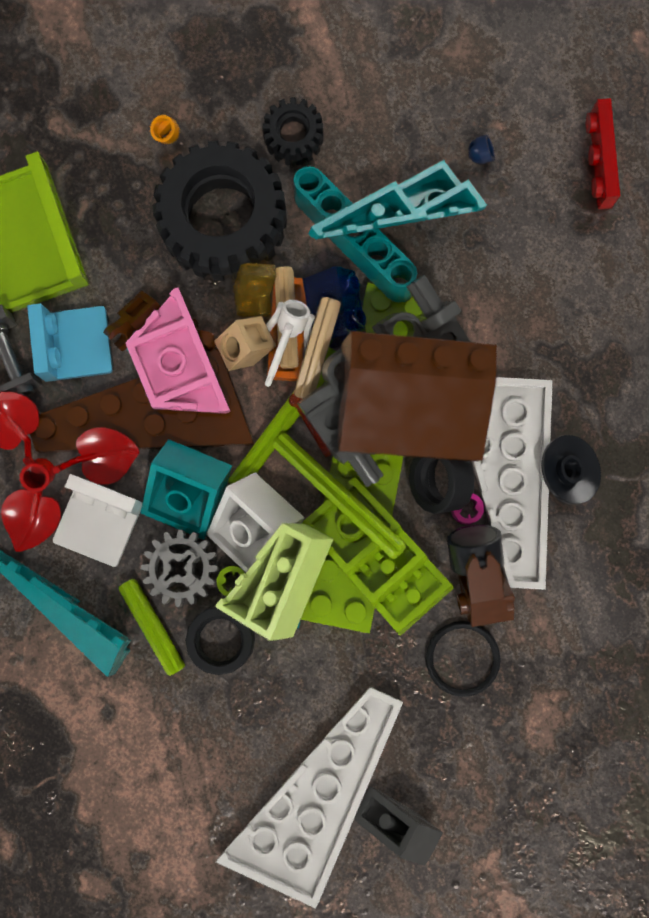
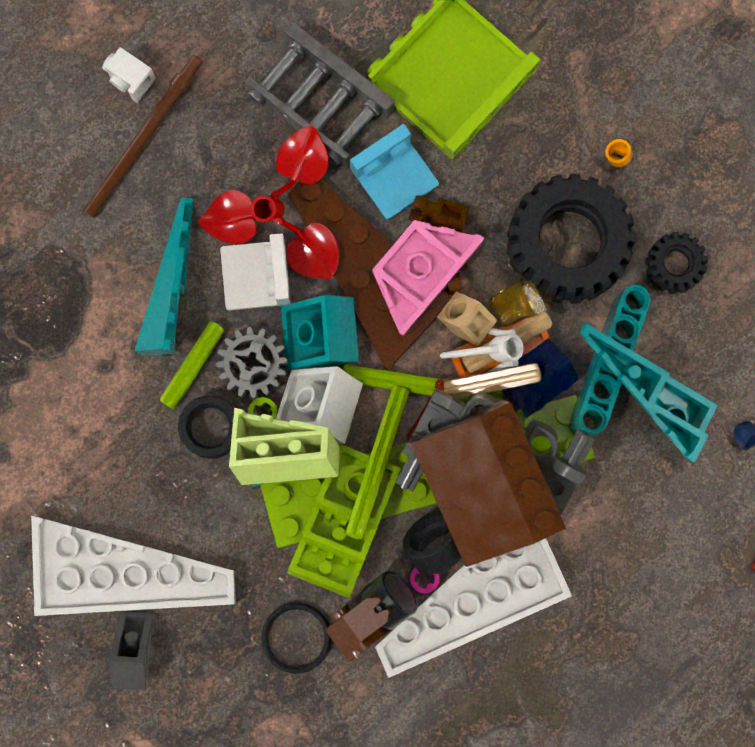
camera: 60 degrees right, 0 degrees up
black dish [541,435,601,505] -> none

